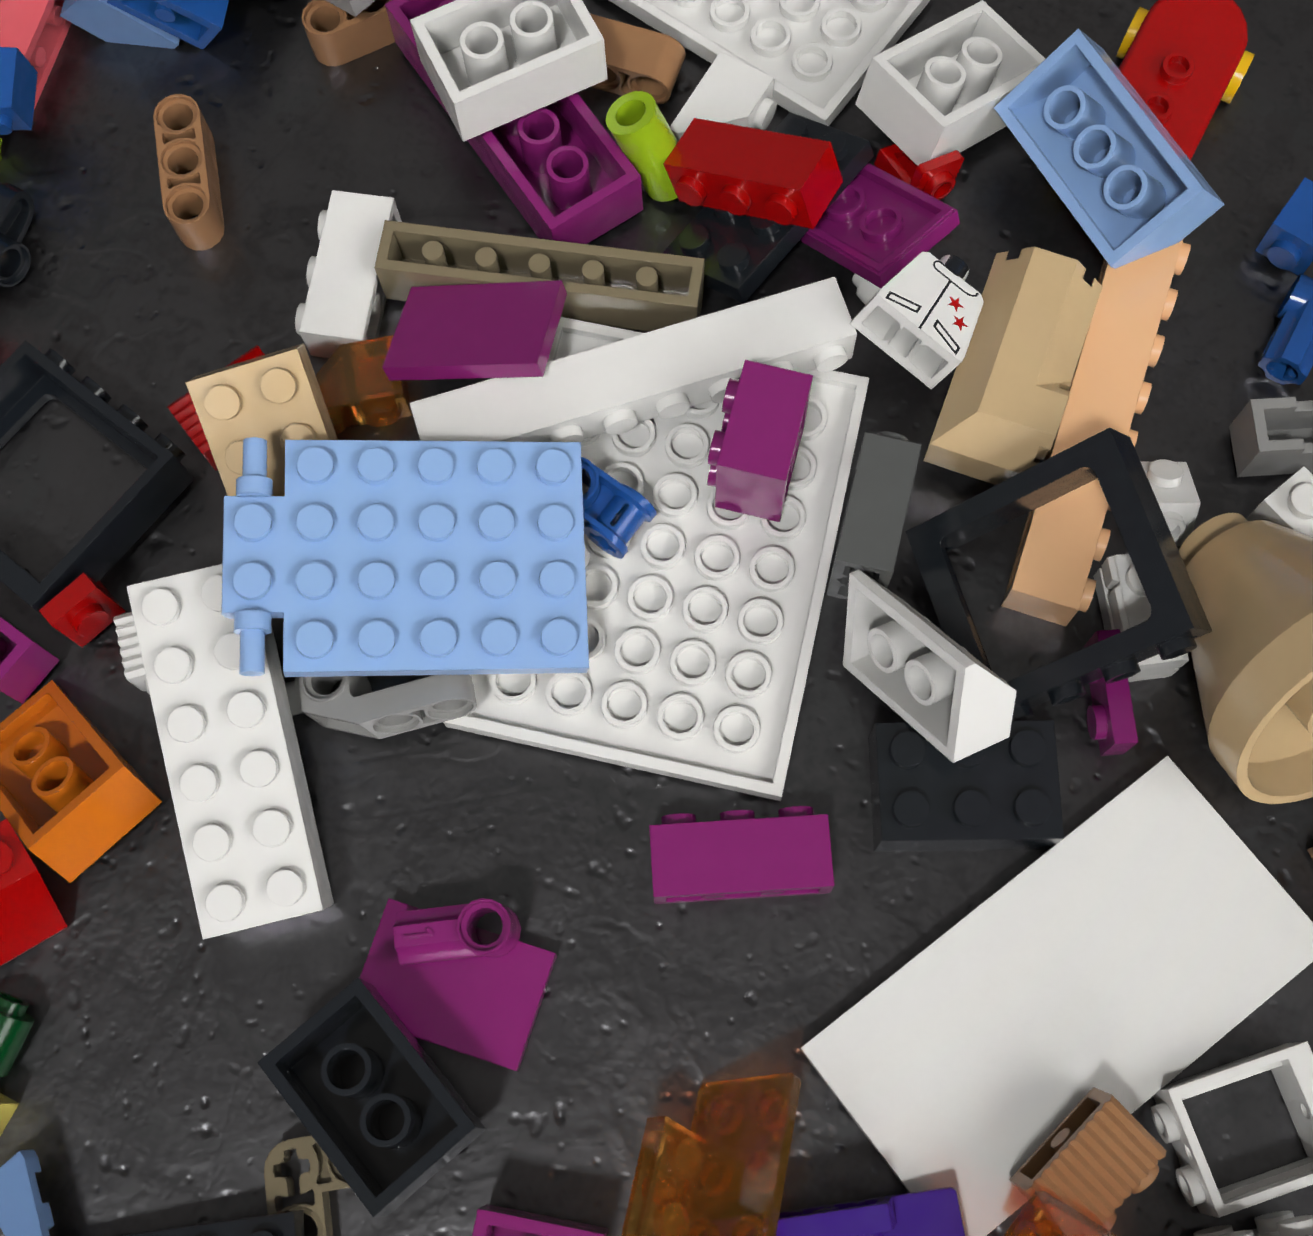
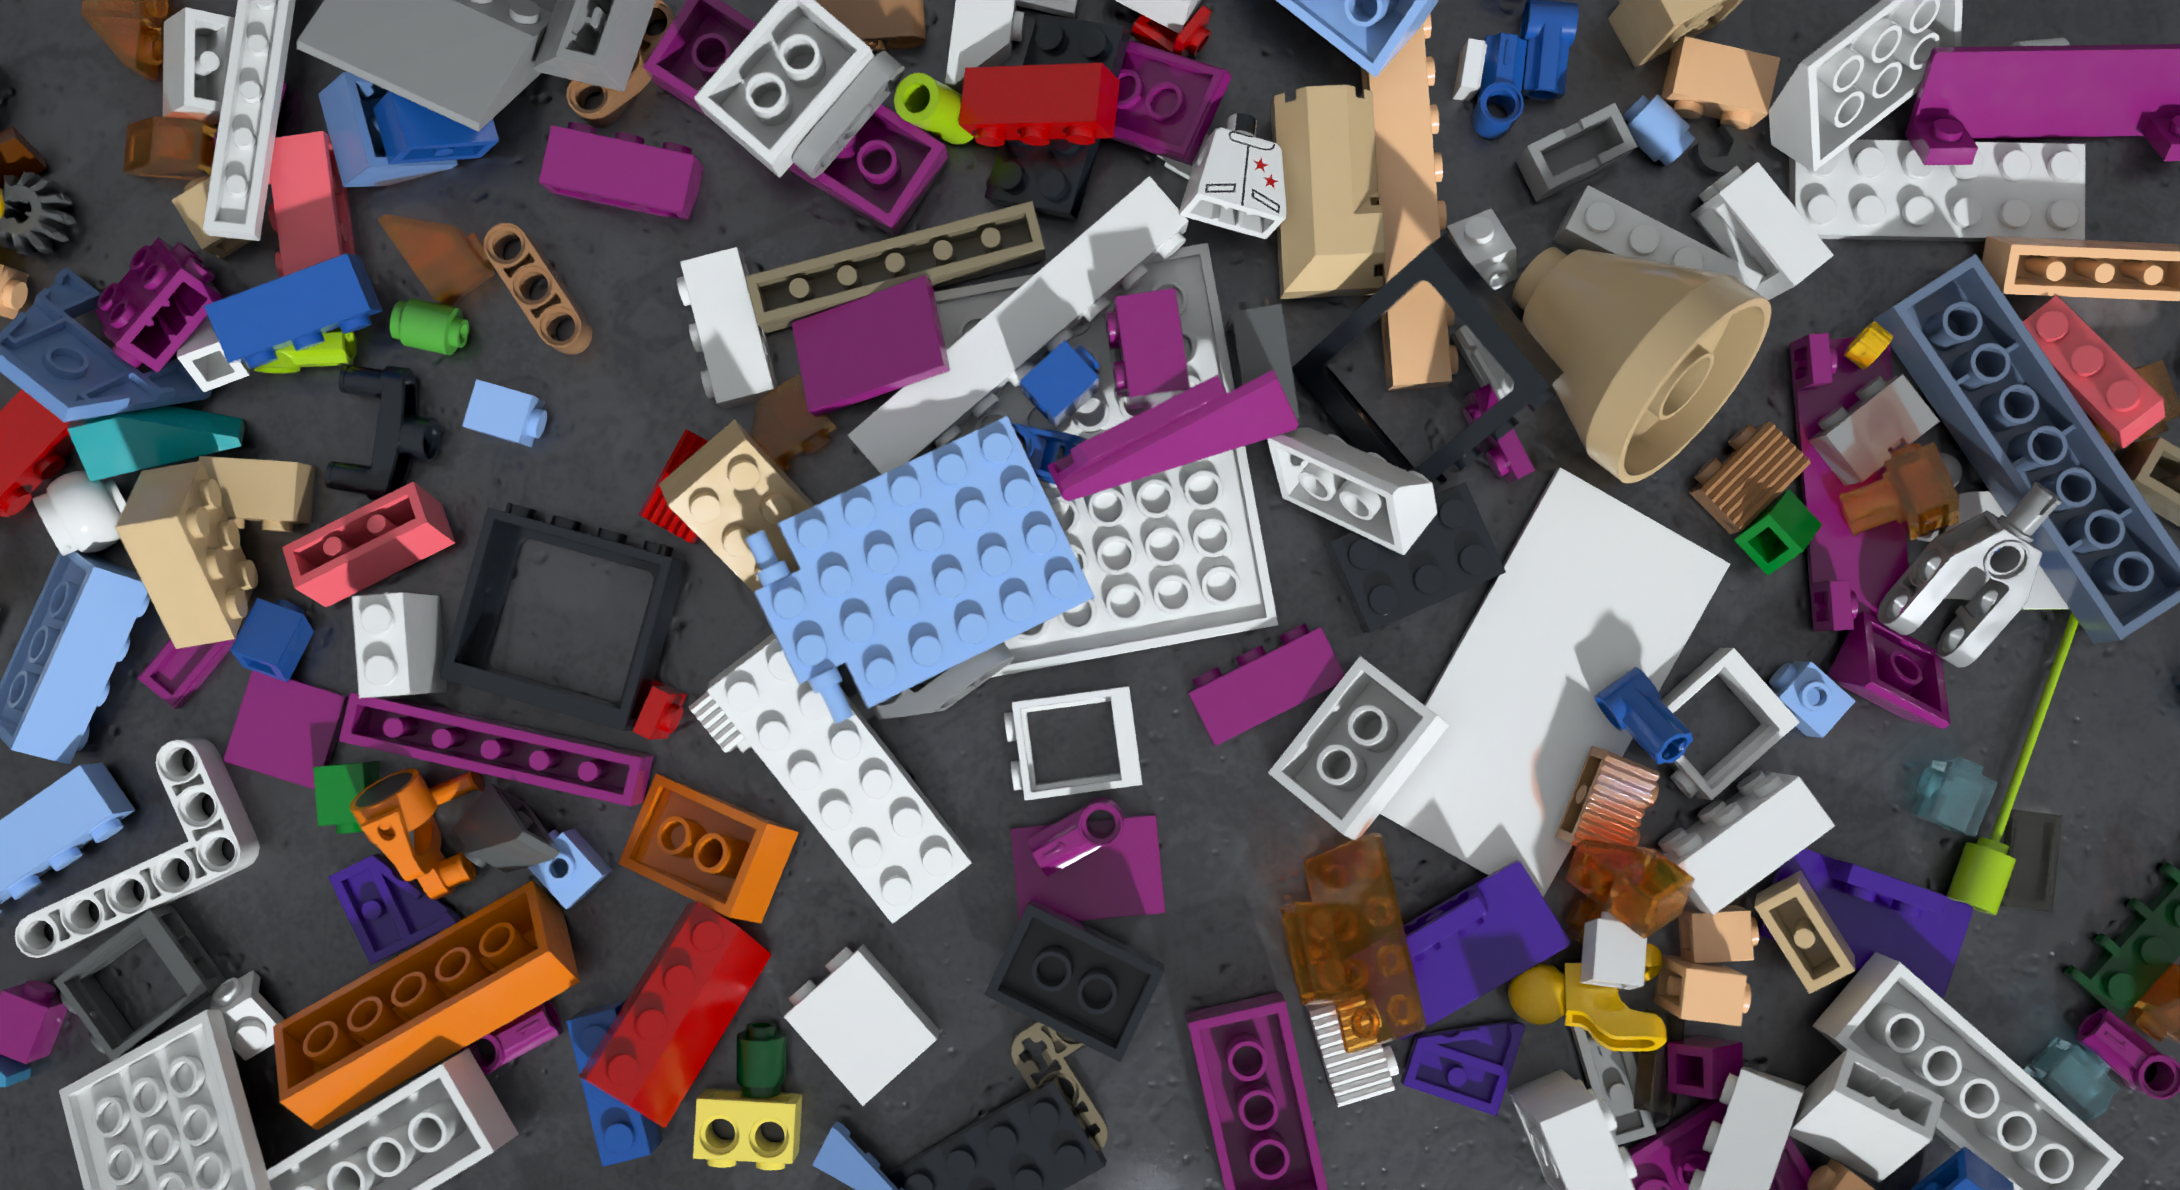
camera: 30 degrees left, 15 degrees up
none -> clear orange slope [378,214,495,306]
none -> bright green brick [390,298,469,355]
none -> light blue brick [462,379,547,447]
none -> magenta brick [539,122,704,223]
none -> white brick [784,944,940,1106]
none -> light grey beam [792,51,905,179]
none -> white window [1004,686,1142,801]
none -> blue brick [1020,340,1100,429]
none -> magenta wedge [1047,370,1298,501]
none -> white brick [1268,656,1449,842]
none -> white tile [1453,38,1487,102]
none -> blue piece [1471,32,1527,139]
none -> blue piece [1594,667,1693,765]

